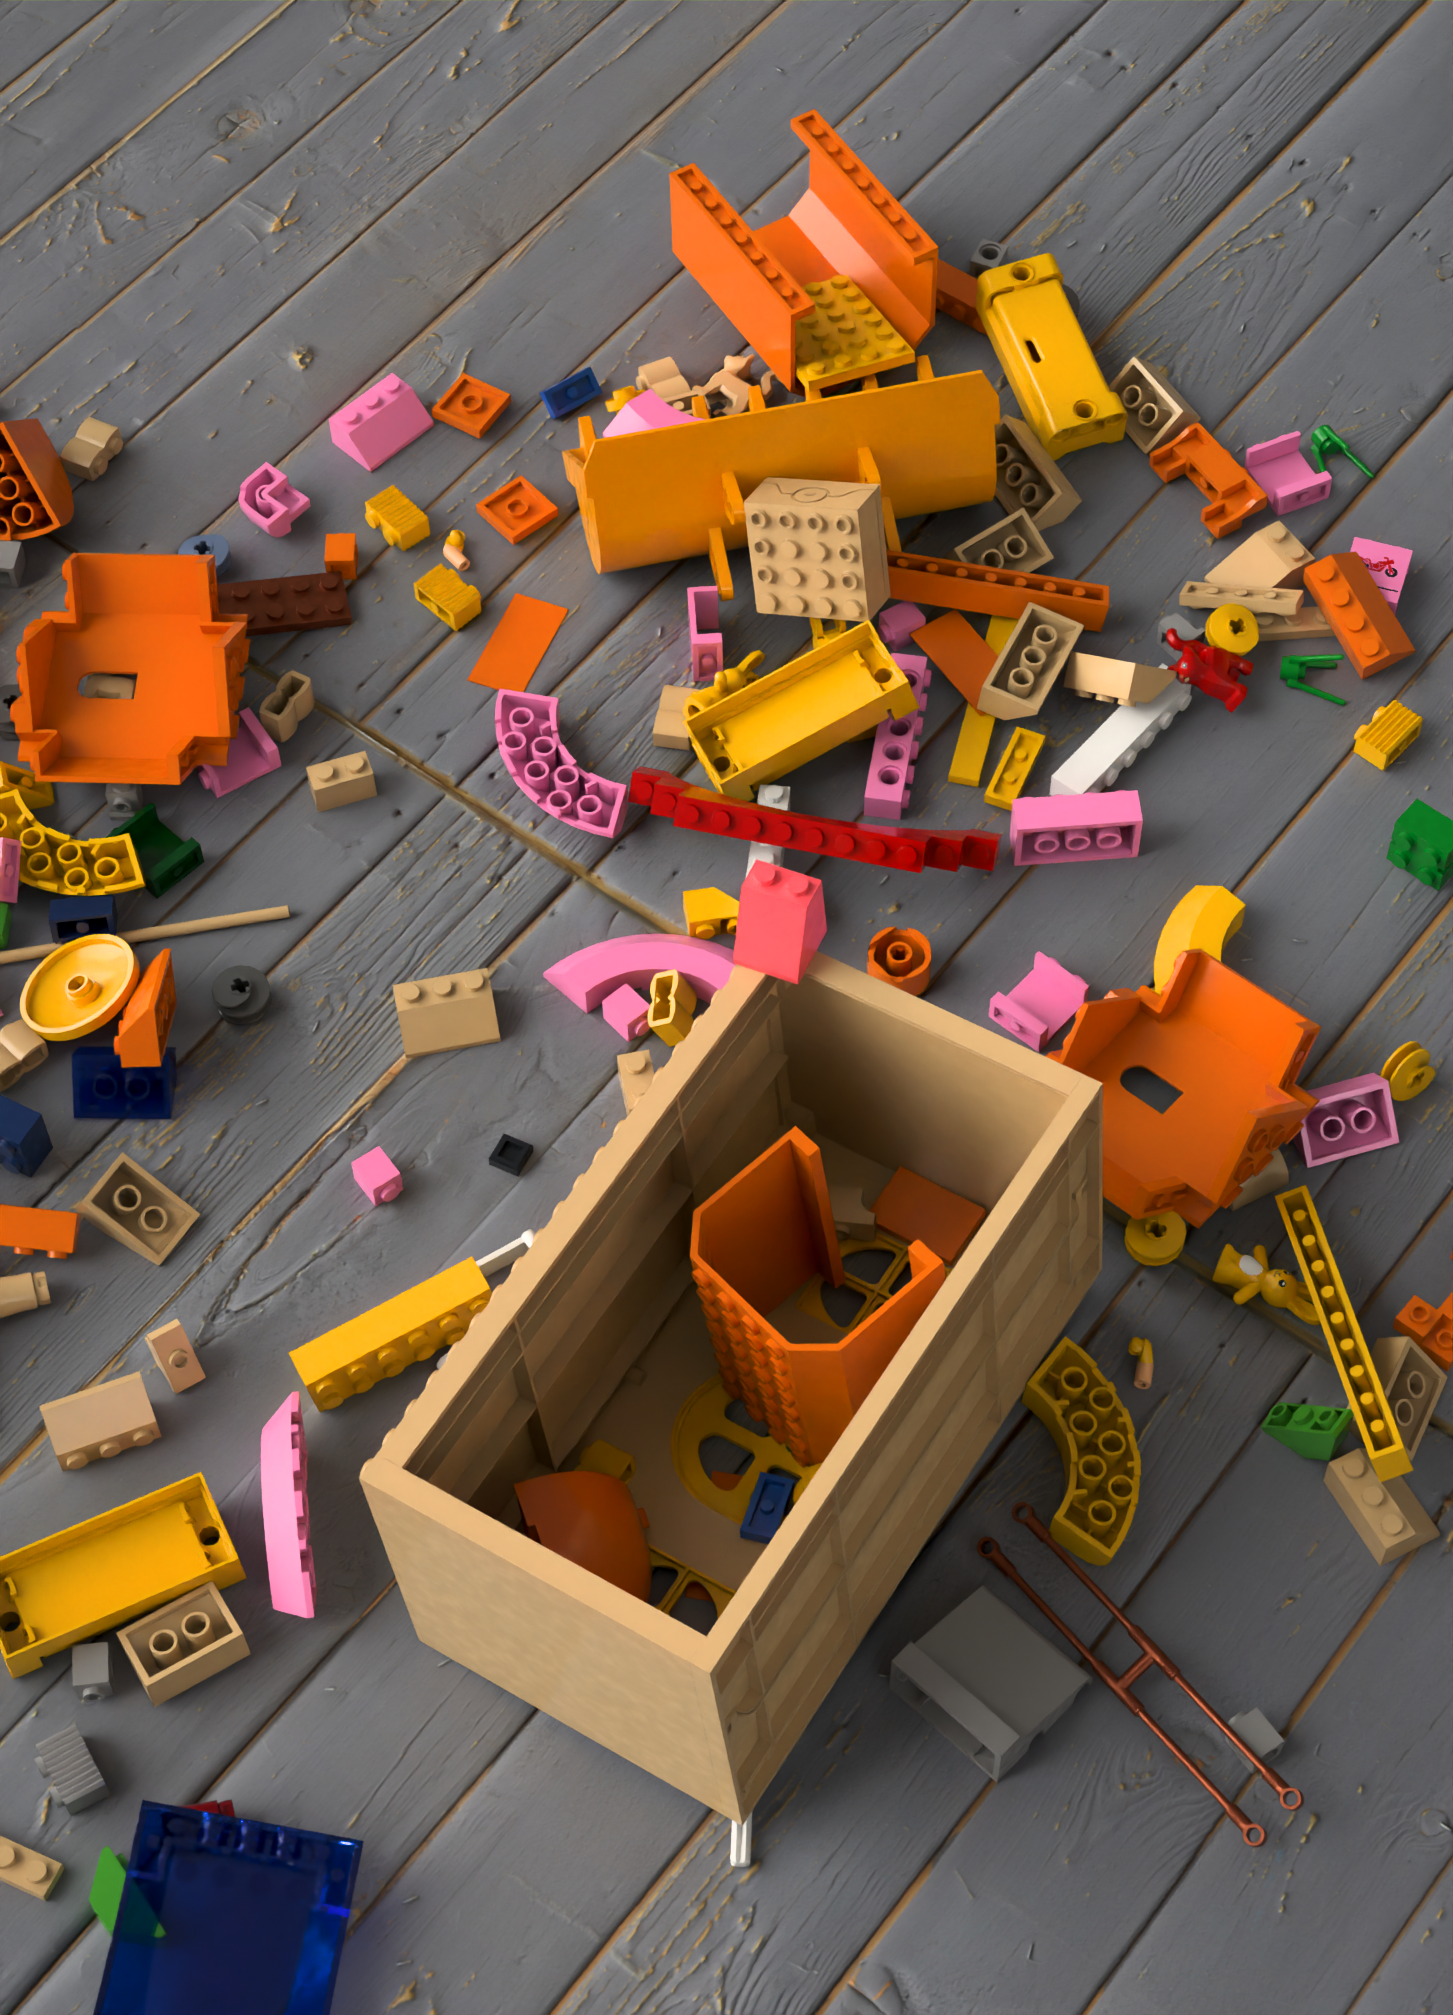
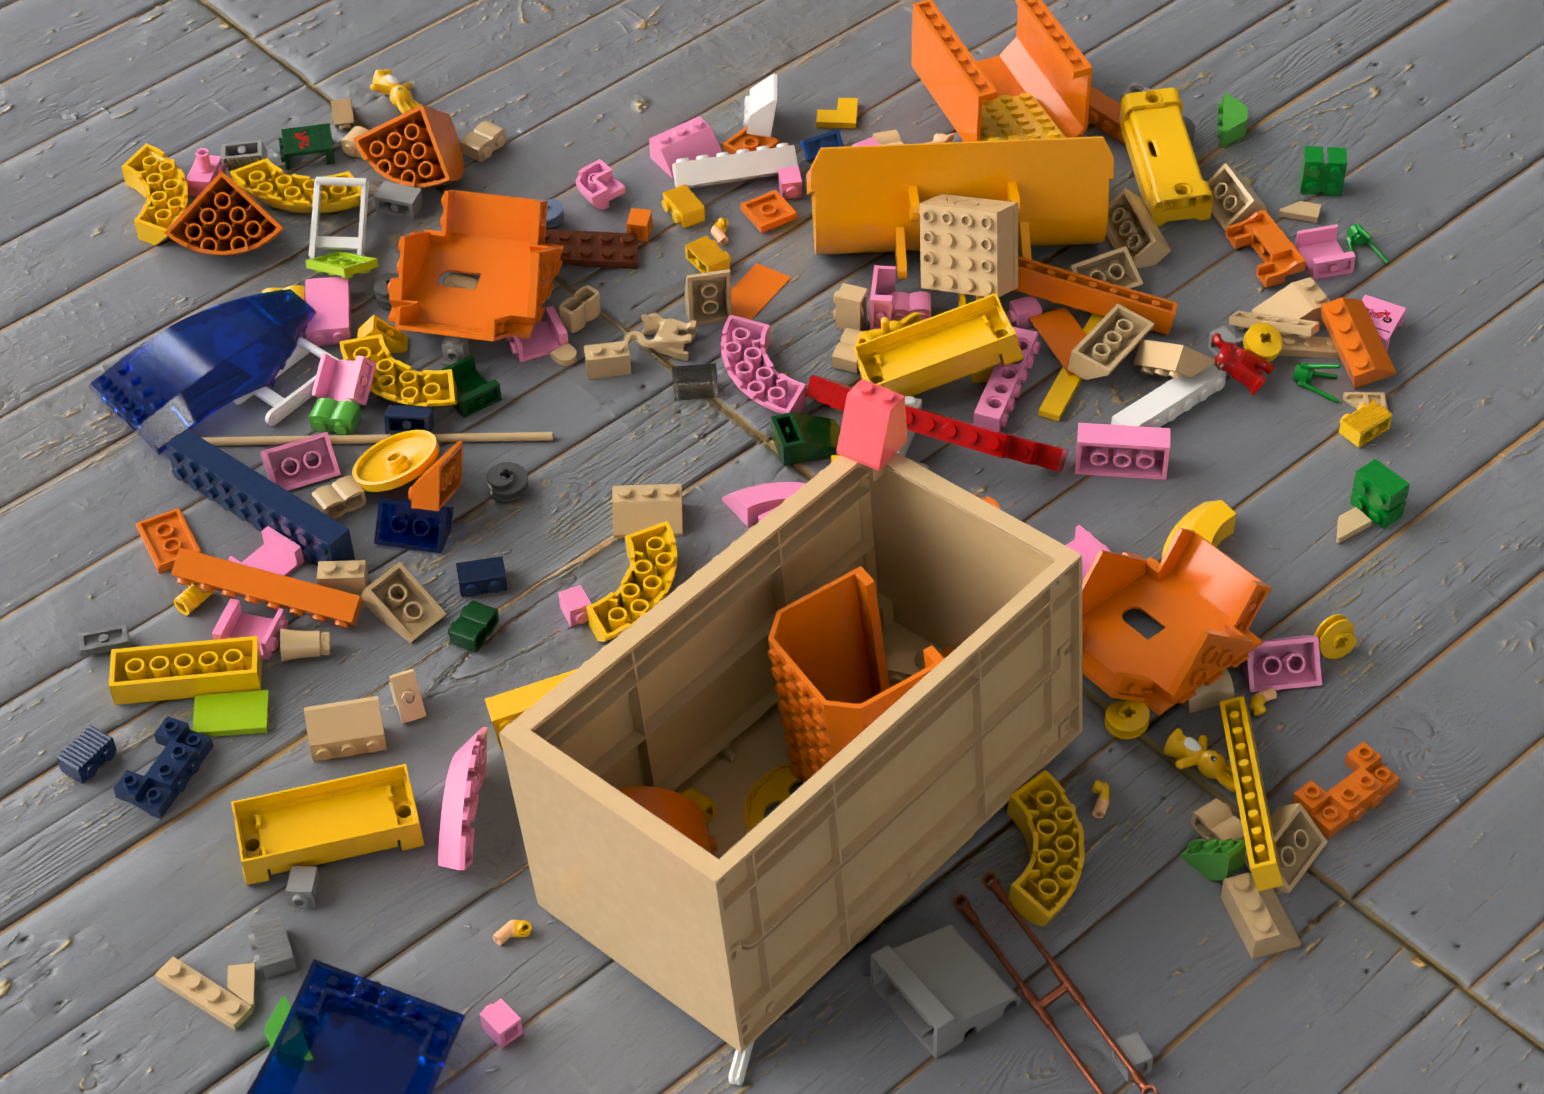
camera: 10 degrees right, 10 degrees down
tan slope [116,1581,251,1707] -> none
yellow plate [984,727,1046,811] -> none
none -> tan tile [227,963,256,1009]
none -> tan brick [317,560,369,596]
none -> dark green brick [448,601,499,653]
none -> dark blue brick [456,556,508,597]
none -> bright pink brick [480,998,523,1049]
none -> arm [492,920,532,946]
none -> tan tile [550,342,577,366]
none -> yellow brick [586,521,678,642]
none -> tan animal [624,313,697,361]
none -> white brick [672,143,798,189]
none -> clear smoke brick [672,363,718,401]
none -> tan slope [685,269,732,325]
none -> white slope [743,74,777,137]
none -> dark green slope [771,412,840,466]
none -> bright pink brick [778,166,802,199]
none -> yellow tile [816,98,858,129]
none -> tan brick [833,283,867,331]
none -> bright pink brick [888,291,931,322]
none -> tan brick [1191,799,1245,840]
none -> bright green slope [1217,93,1248,147]
none -> yellow arm [1249,687,1277,716]
none -> tan tile [1279,201,1321,223]
none -> green piece [1299,146,1347,196]
none -> tan tile [1336,507,1372,544]
none -> tan tile [1343,392,1387,410]

